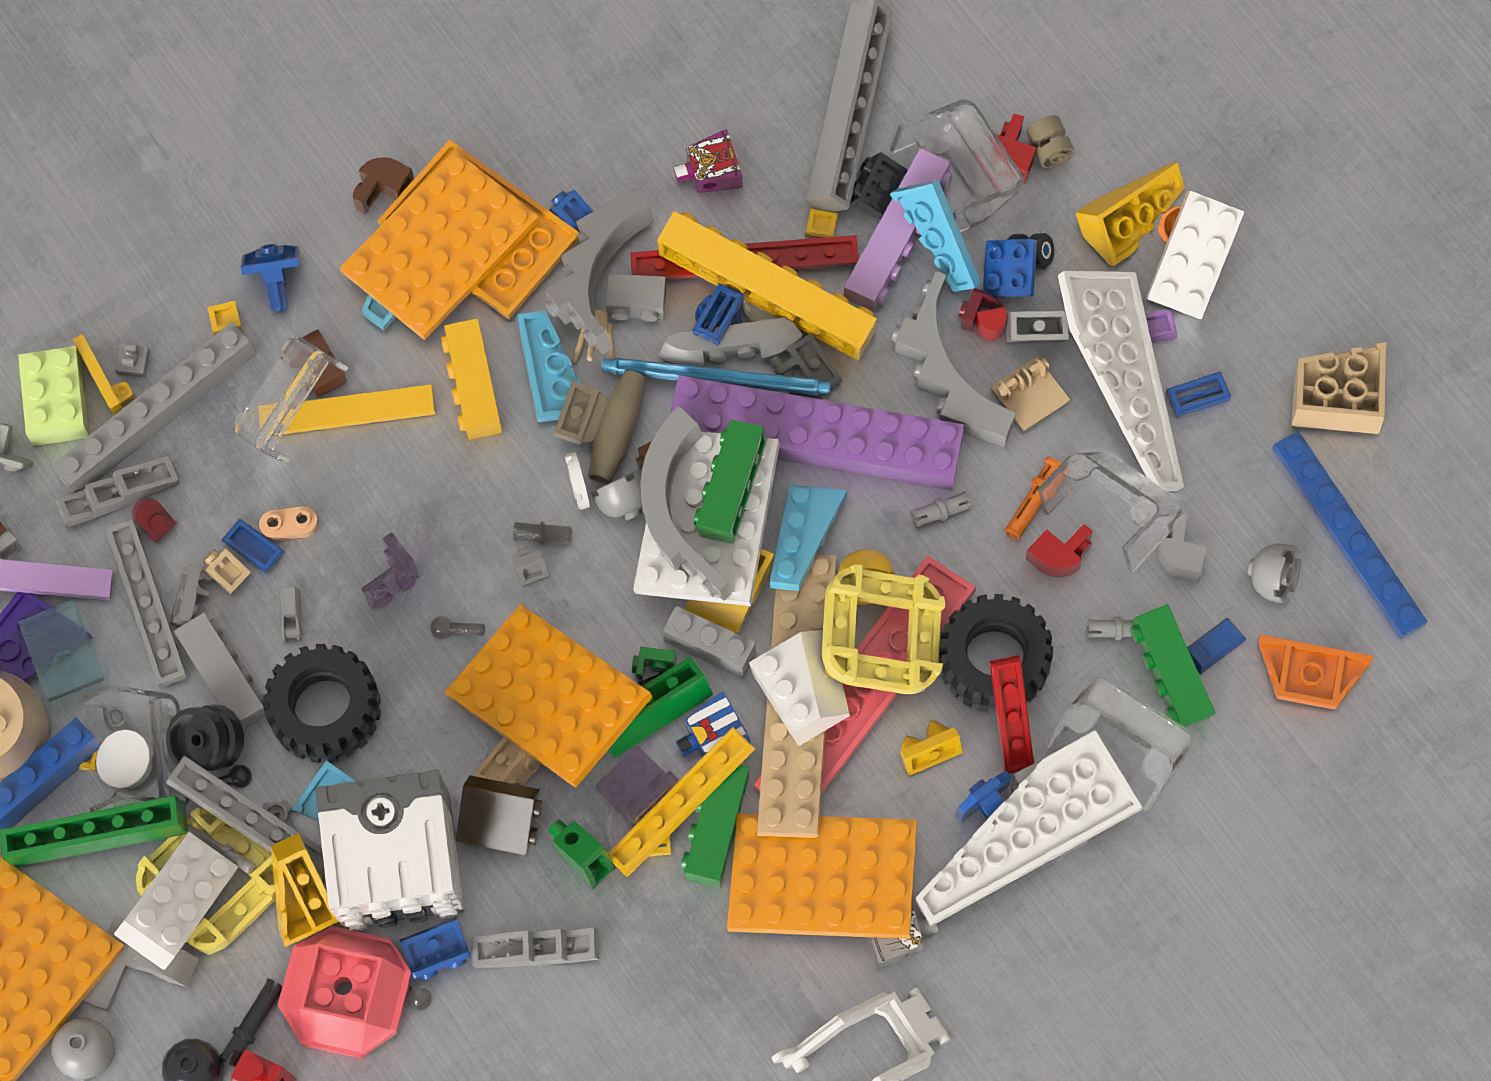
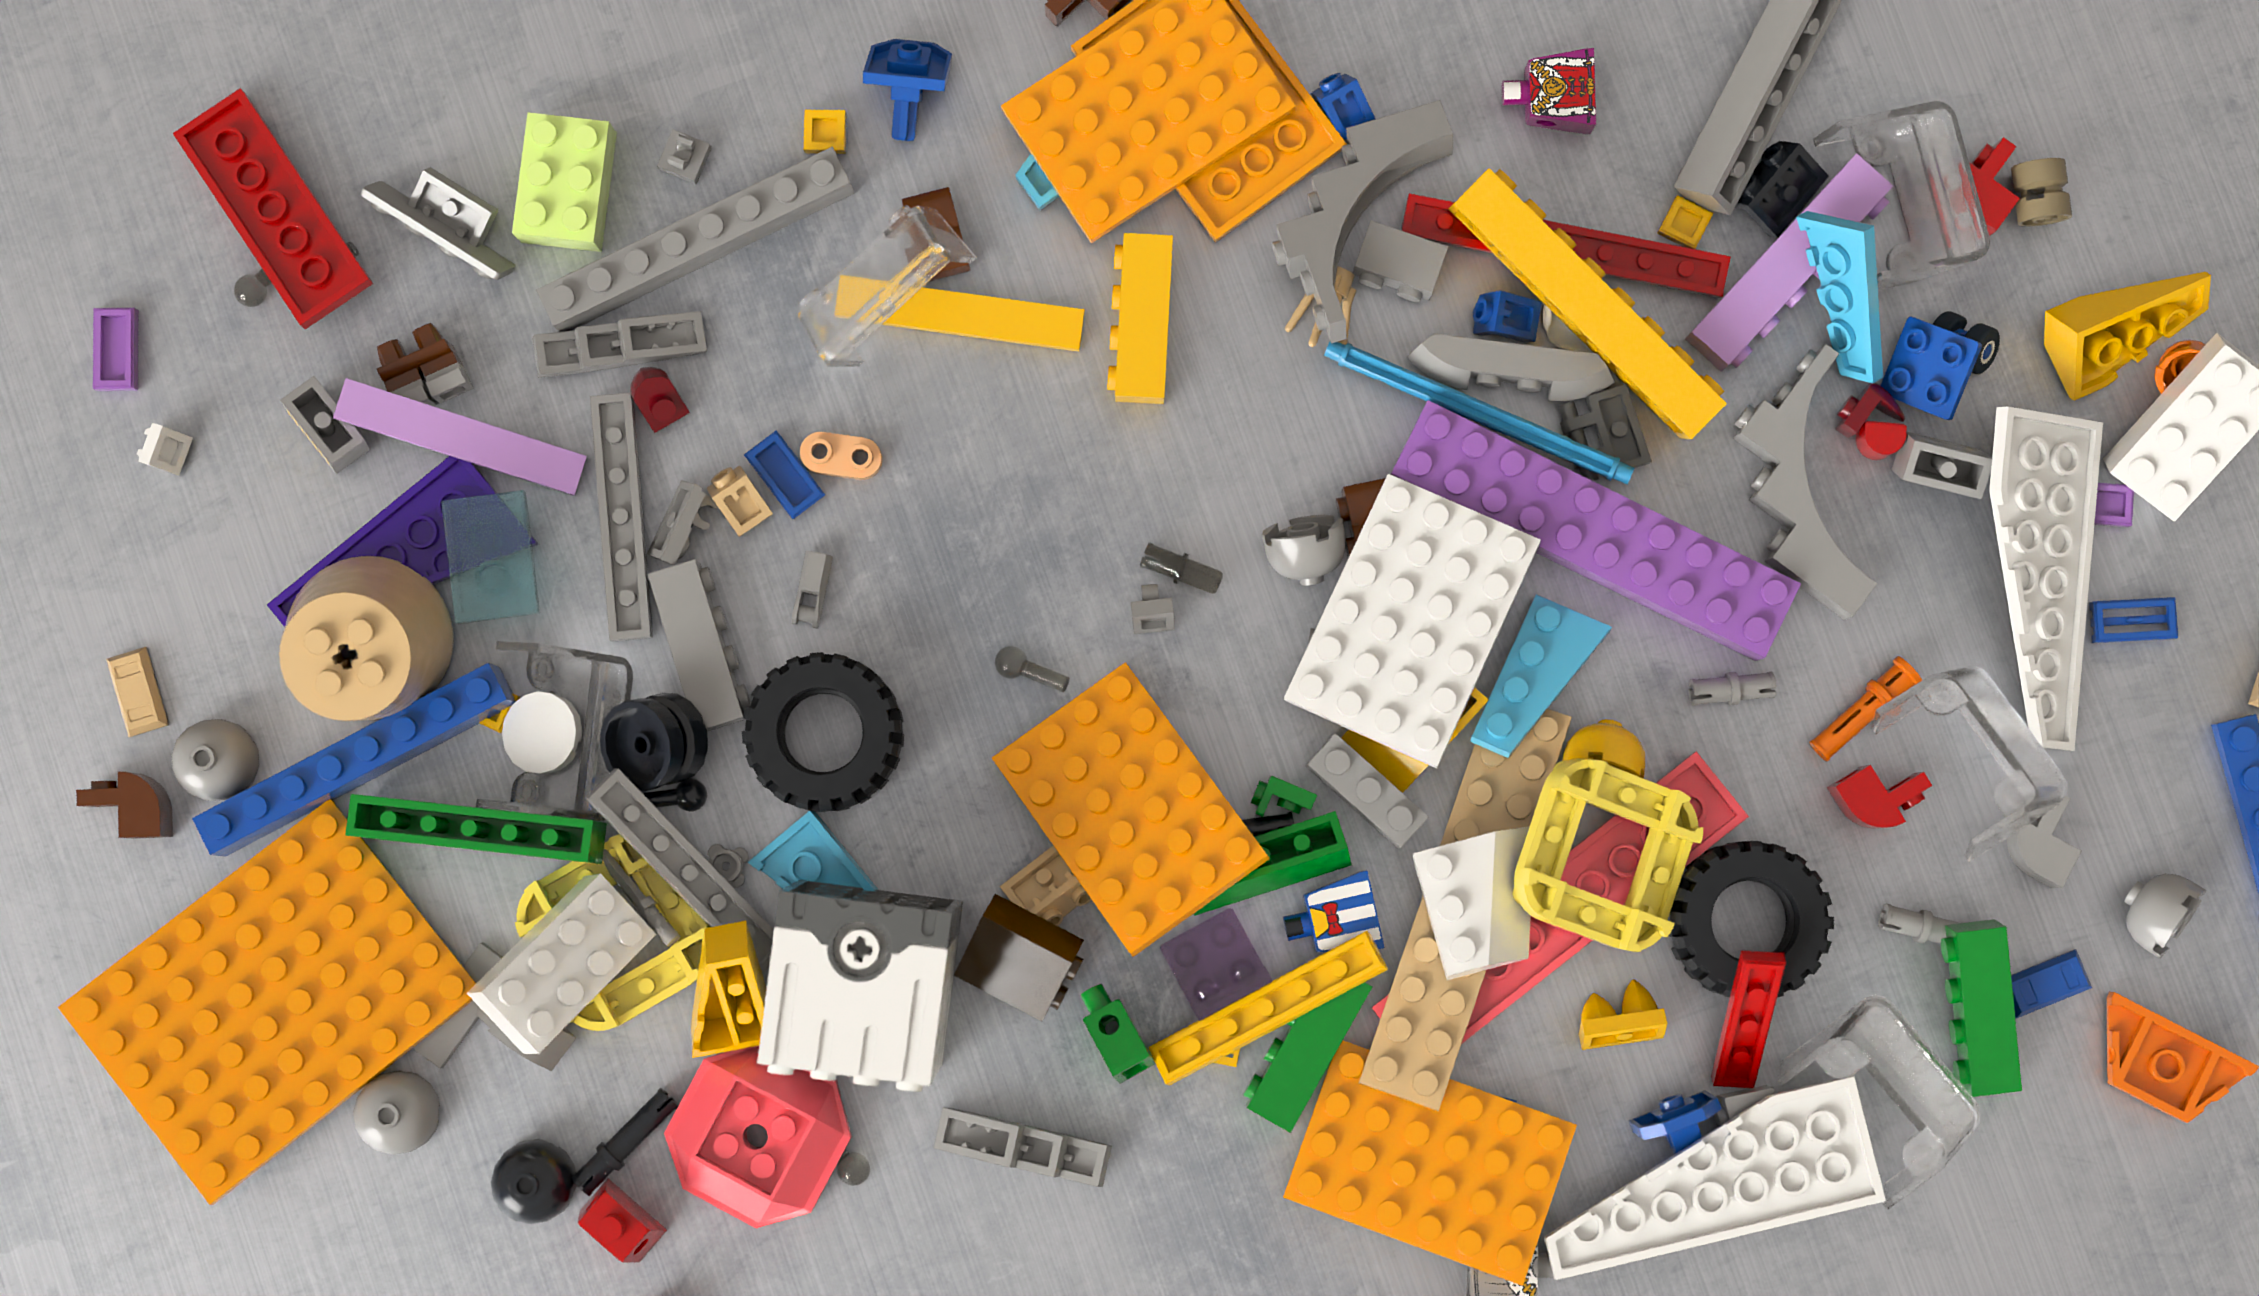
camera: 15 degrees right, 15 degrees up
yellow hinge [73,334,135,416] -> none
clear purple bracket [361,532,419,611] -> none
blue bracket [400,918,471,980] -> none
medium azure wing [516,310,582,423] -> none
dark tan plate [553,370,646,484] -> none
white tile [564,452,590,510] -> none
light grey arch [640,406,732,601] -> none
blue tile [692,283,745,346] -> none
green brick [694,419,768,544] -> none
tan hinge [990,356,1071,431] -> none

